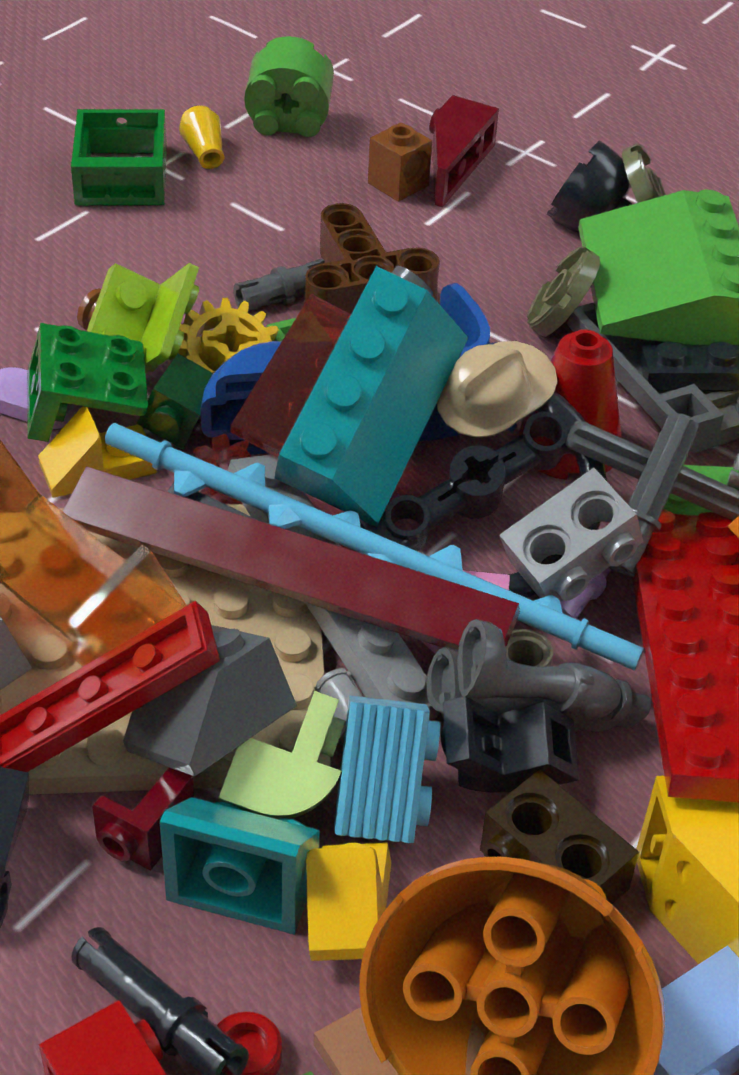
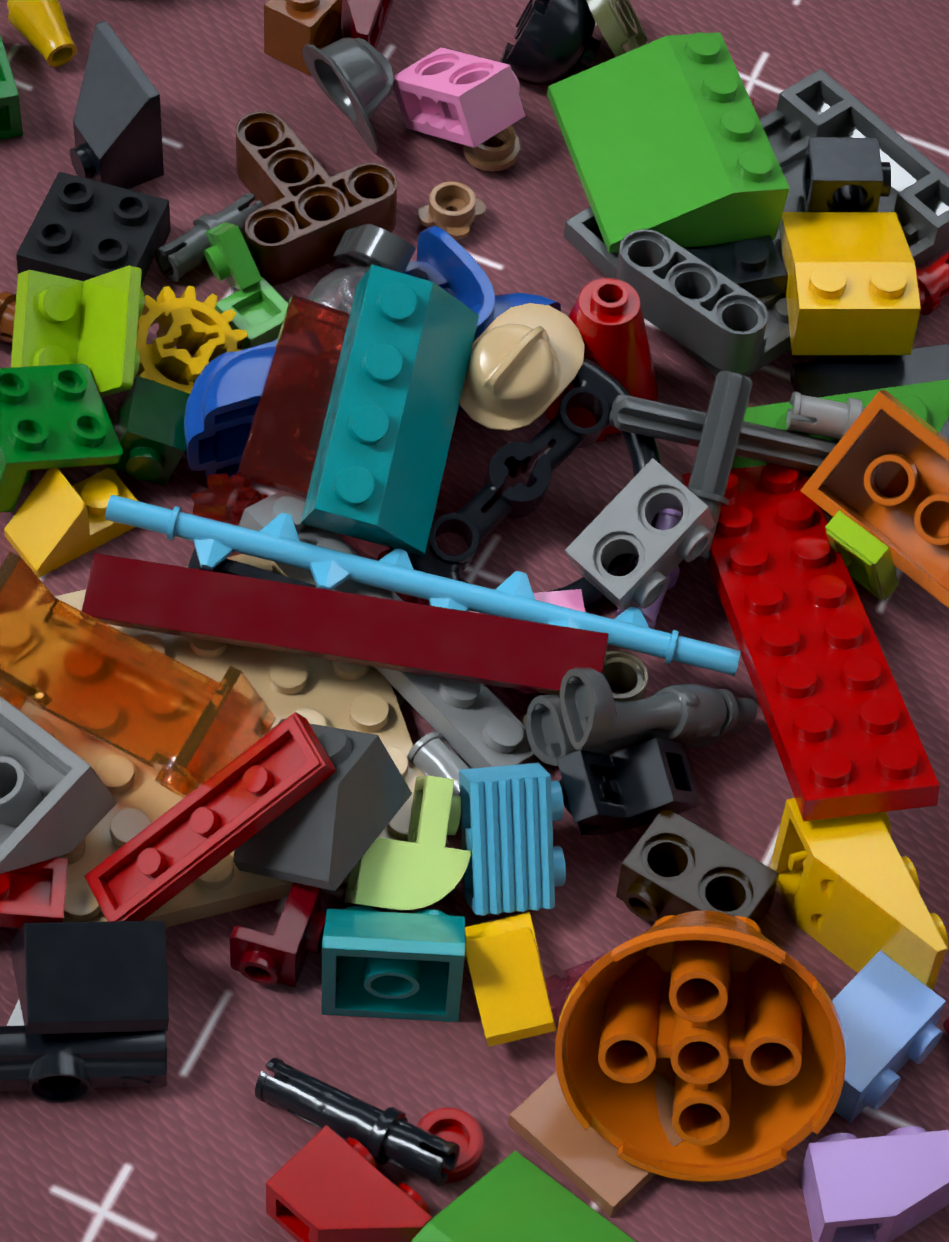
camera: 15 degrees left, 10 degrees up
olive tile [527,246,600,337] -> none
none -> black brick [16,172,171,287]
none -> black slope [70,20,164,189]
none -> bright green plate [204,222,262,290]
none -> dark grey piece [302,37,394,153]
none -> bright pink brick [393,47,525,148]
none -> medium nougat plate [418,181,486,240]
none -> medium nougat plate [463,125,520,171]
none -> dark grey beam [616,229,768,374]

